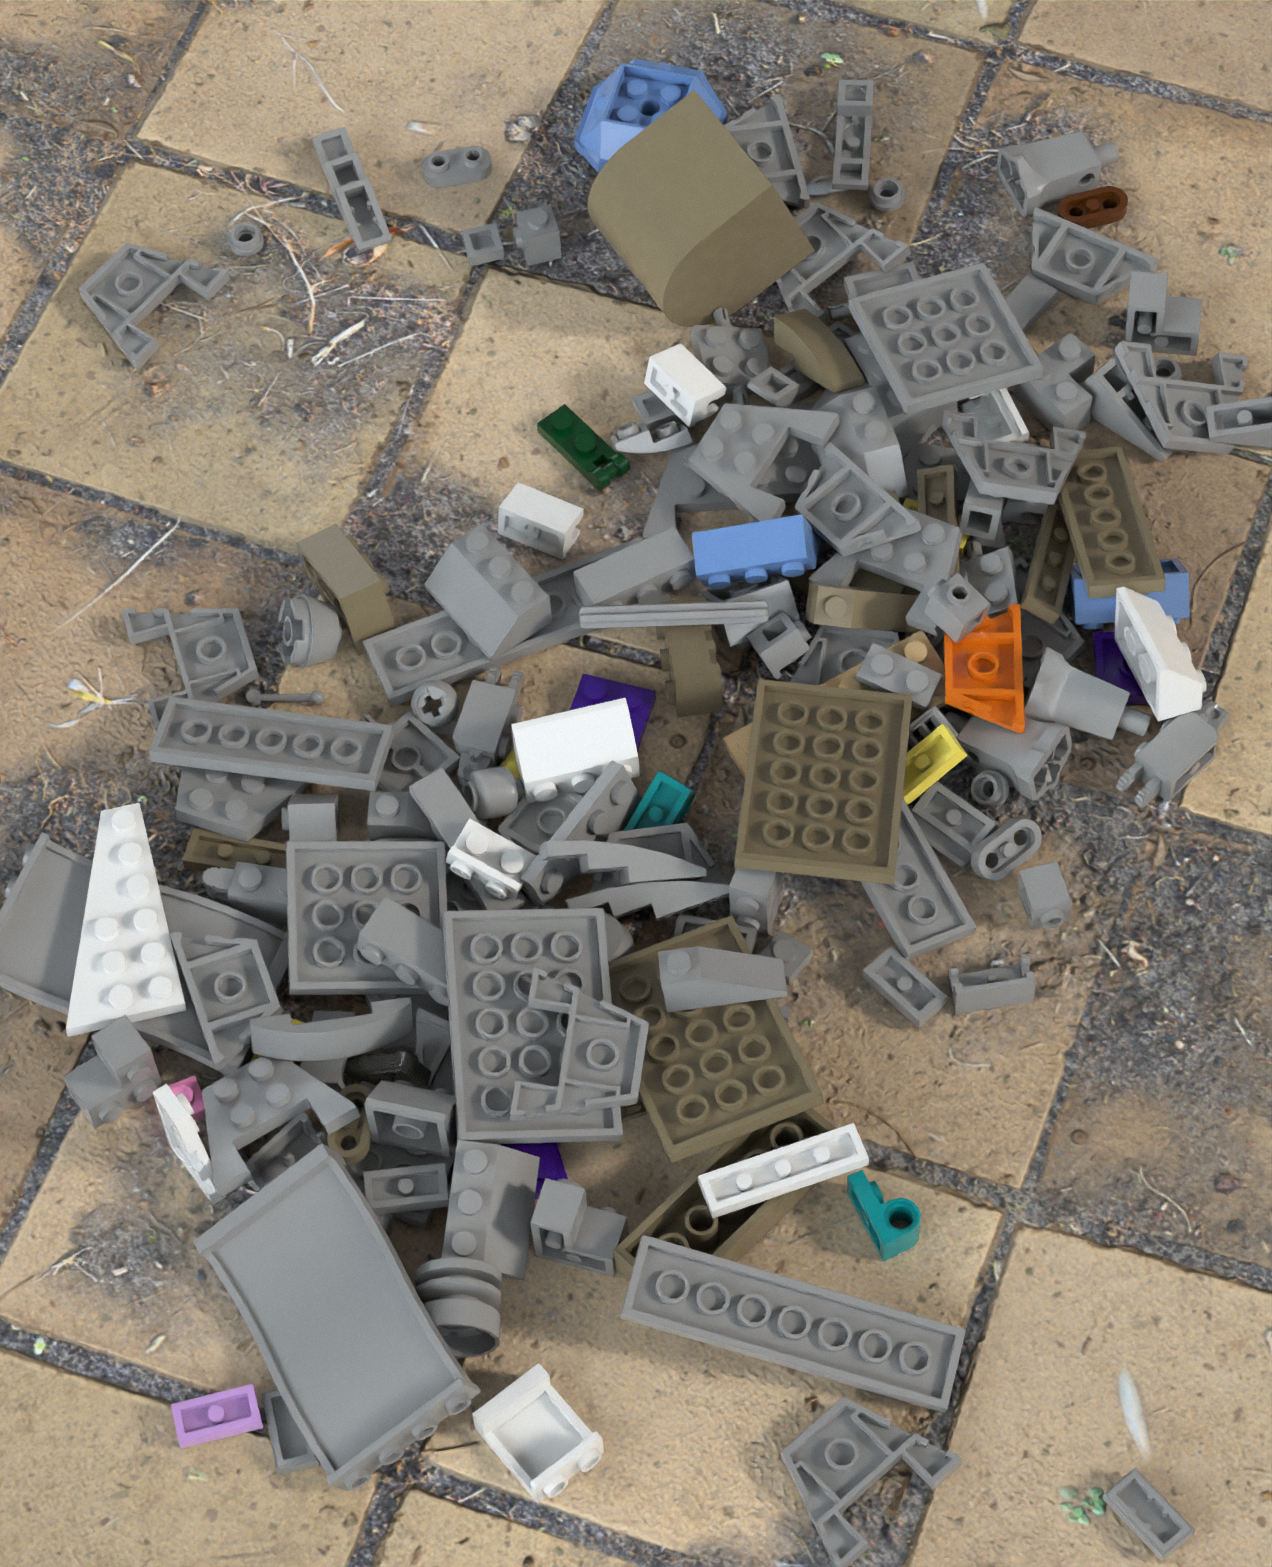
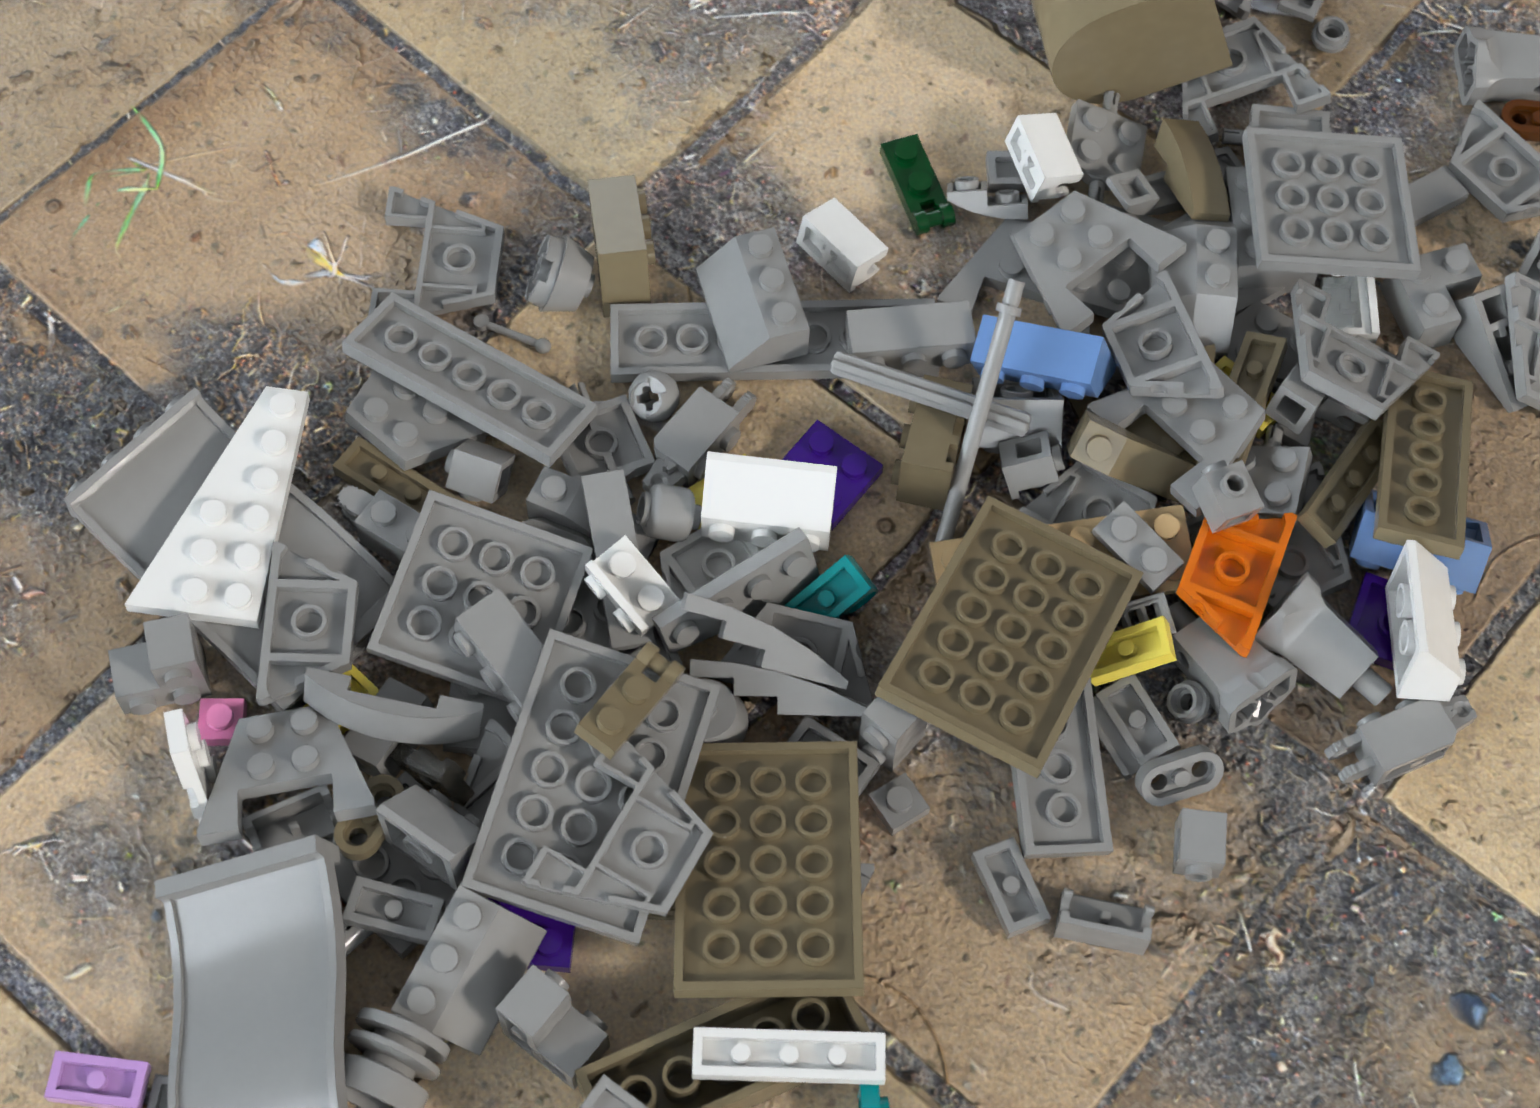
camera: 15 degrees right, 5 degrees up
light grey slope [658,946,788,1013] -> none
none -> dark tan plate [574,641,686,760]
none -> light grey bar [935,278,1025,542]

